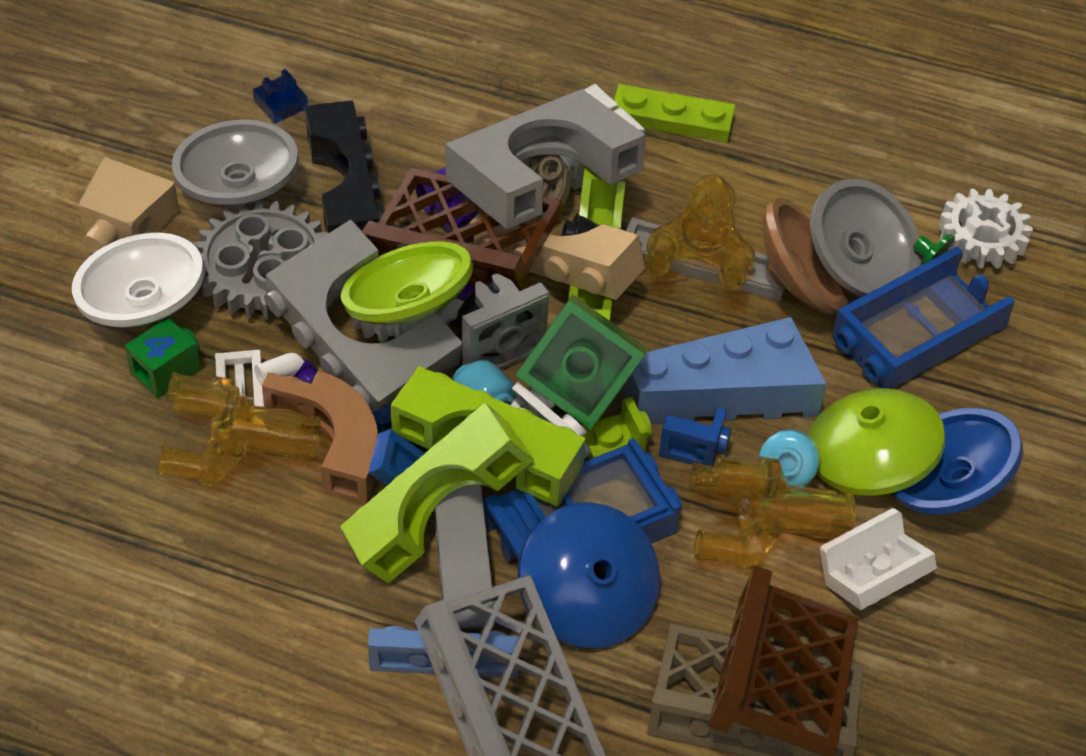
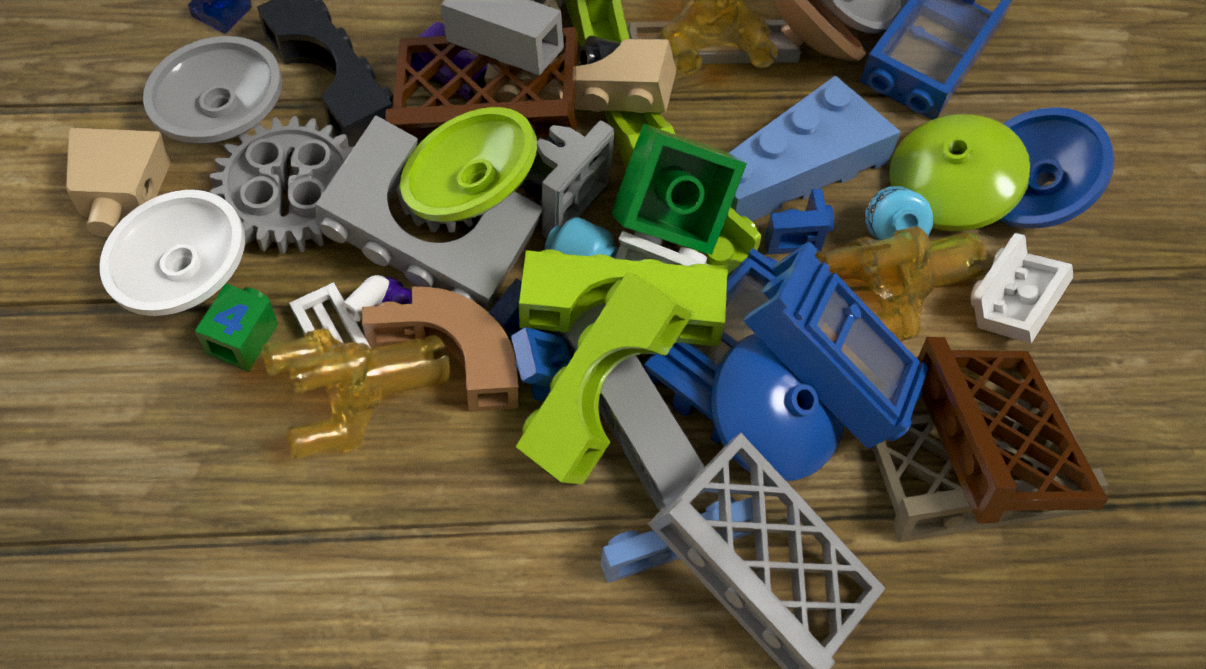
camera: 25 degrees left, 10 degrees up
none -> blue door [743,241,929,449]

